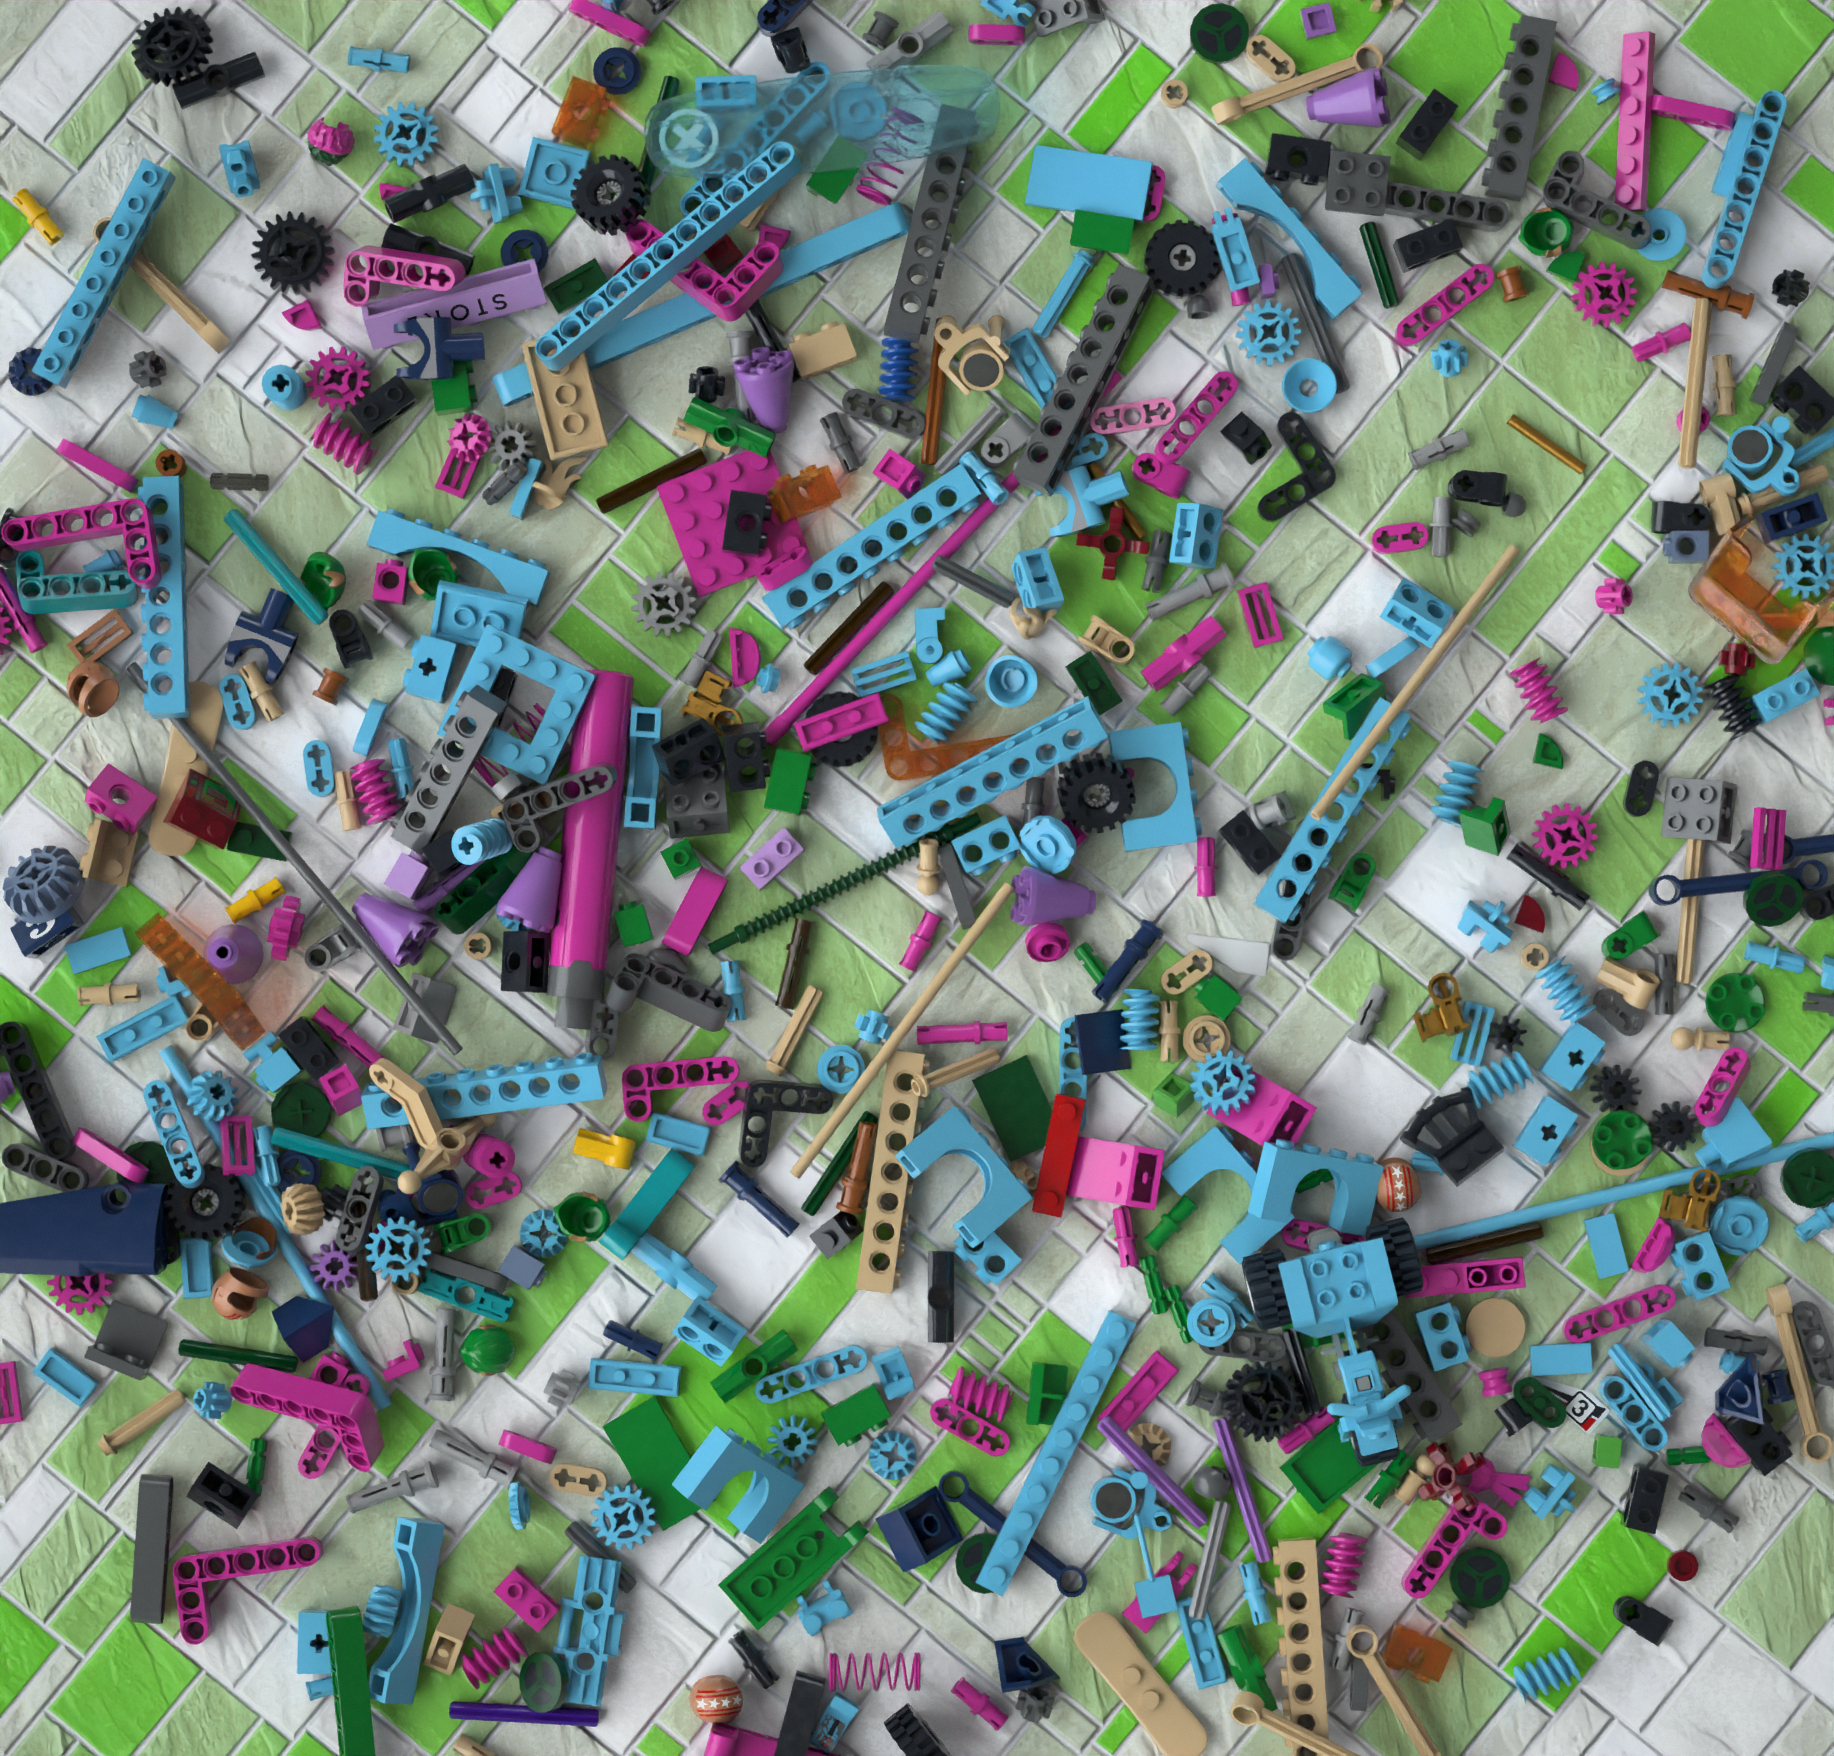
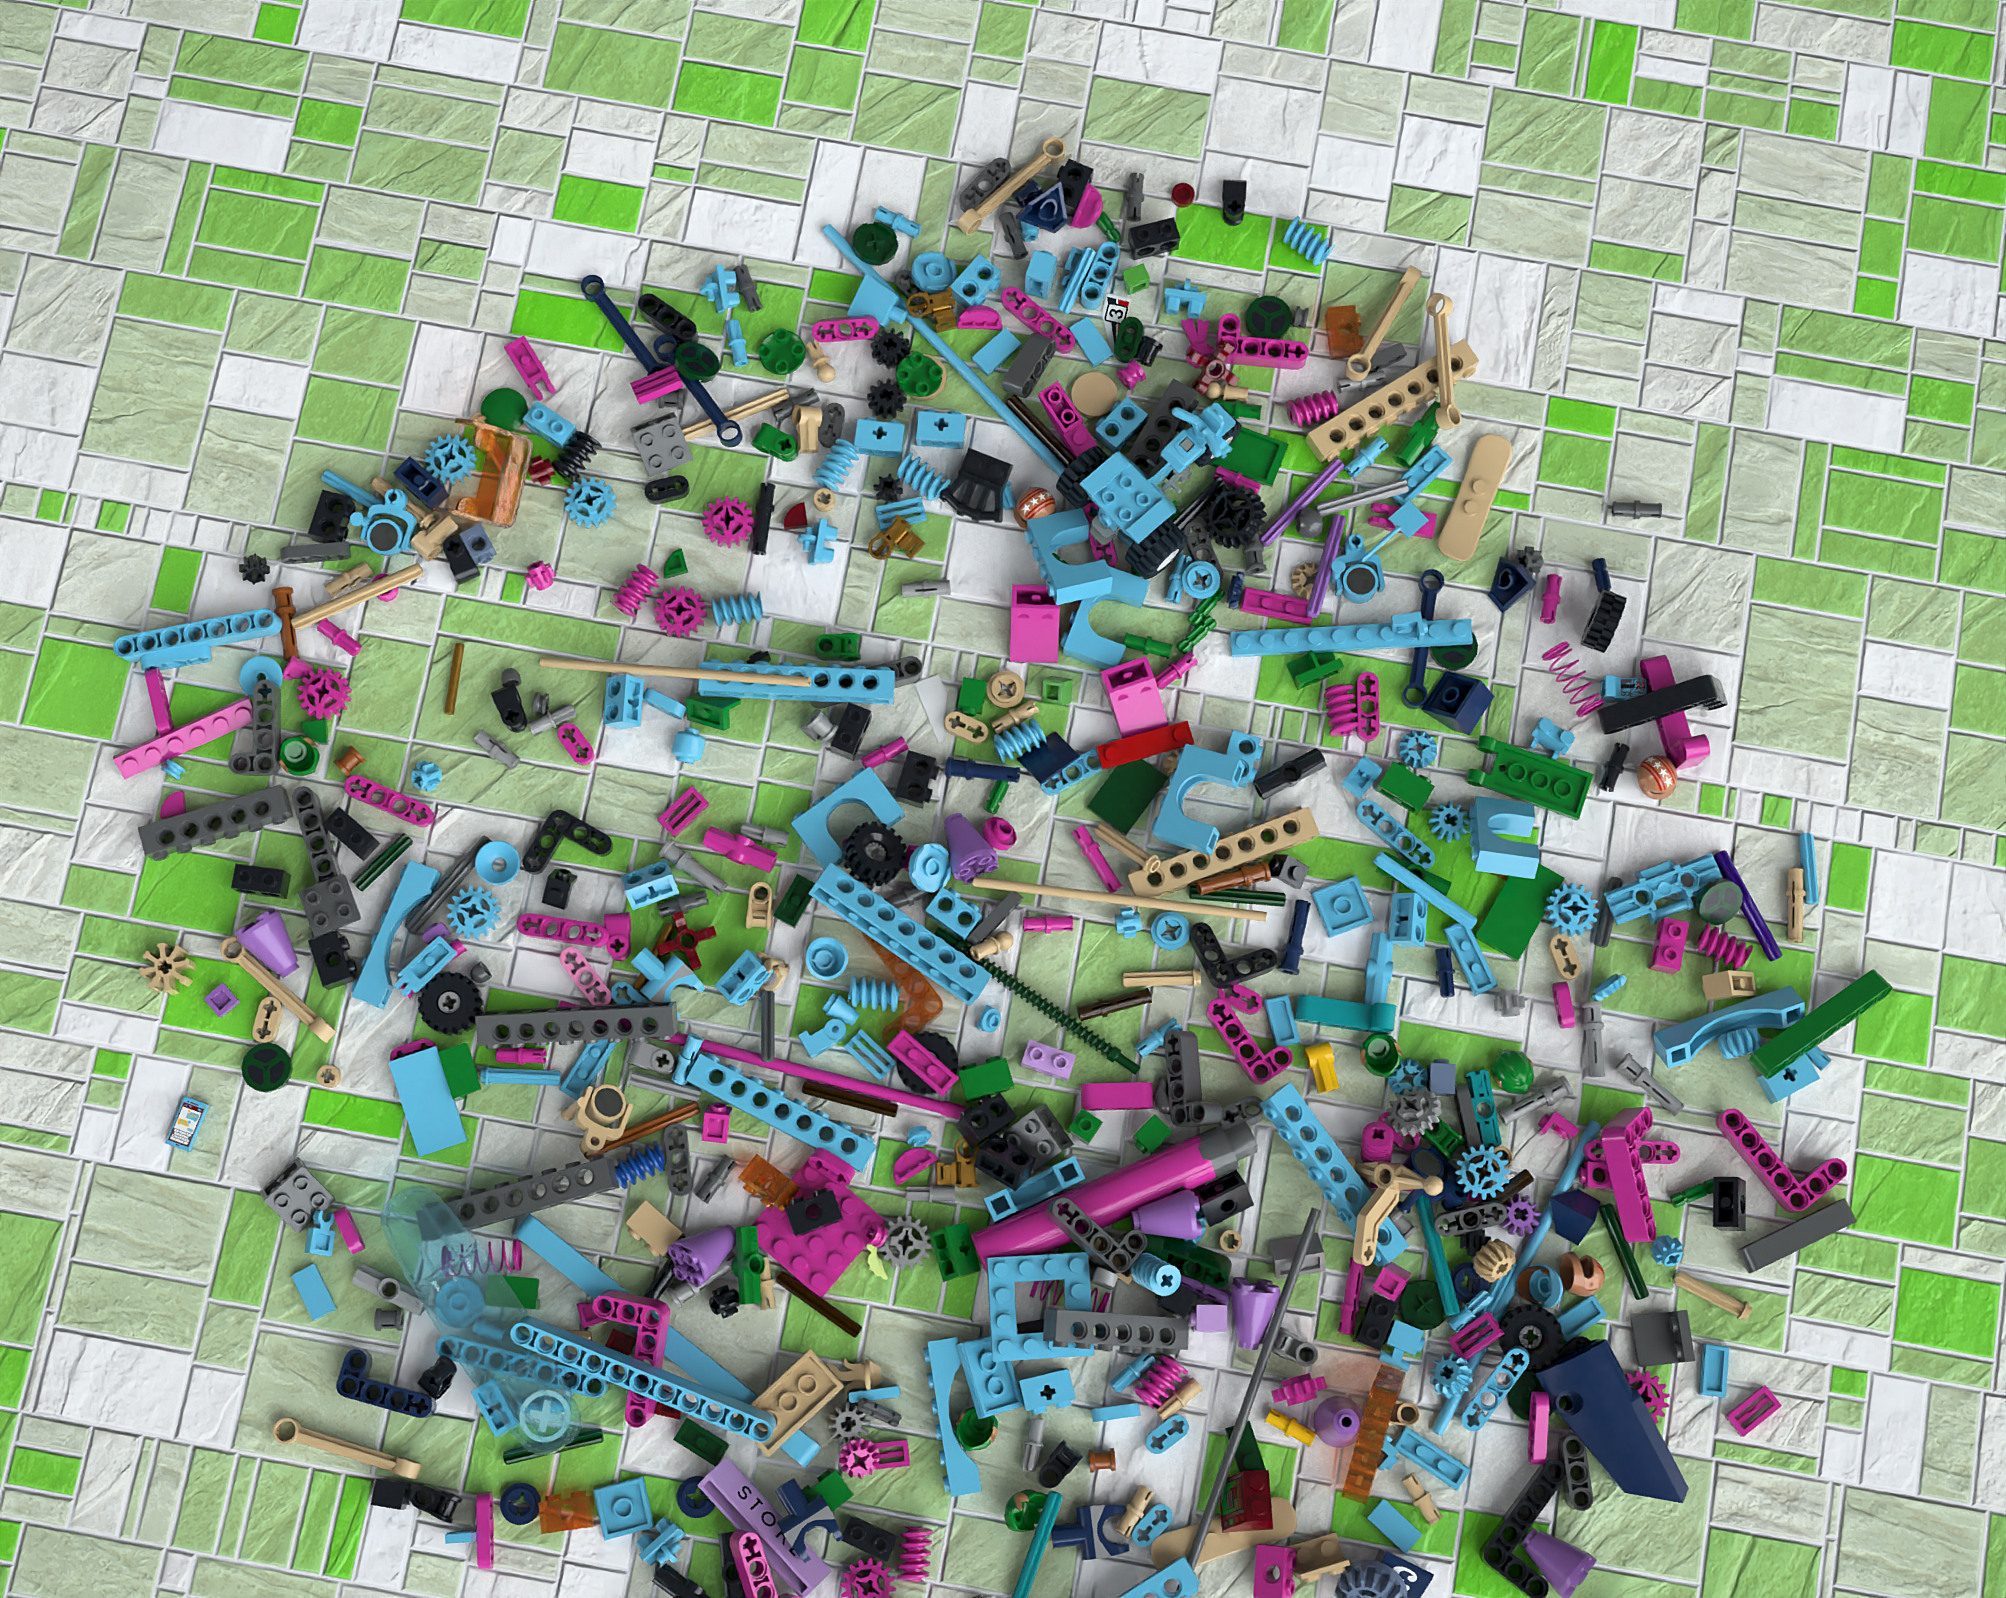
camera: 120 degrees left, 10 degrees down
dark pink brick [372,559,409,606] -> none
black bush [570,155,651,236] -> none
medium azure gear [1190,1050,1256,1116] -> none
green panel [1459,797,1511,856] -> none
none -> dark pink tile [282,655,314,680]
none -> dark pink axle [496,1046,547,1065]
none -> dark pink gear [654,586,707,639]
none -> dark pink bush [864,1222,888,1248]
none -> yellowish green piece [867,1244,889,1280]
none -> black brick [894,750,940,809]
none -> green brick [929,1222,981,1282]
none -> medium azure plate [975,1005,1001,1033]
none -> dark grey beam [1002,333,1057,398]
none -> dark blue gear [1226,571,1245,610]
none -> medium azure tile [1311,875,1375,938]
none -> medium azure axle [1373,852,1477,929]
none -> light grey gear [1387,1086,1442,1137]
none -> medium azure bracket [1390,611,1428,641]

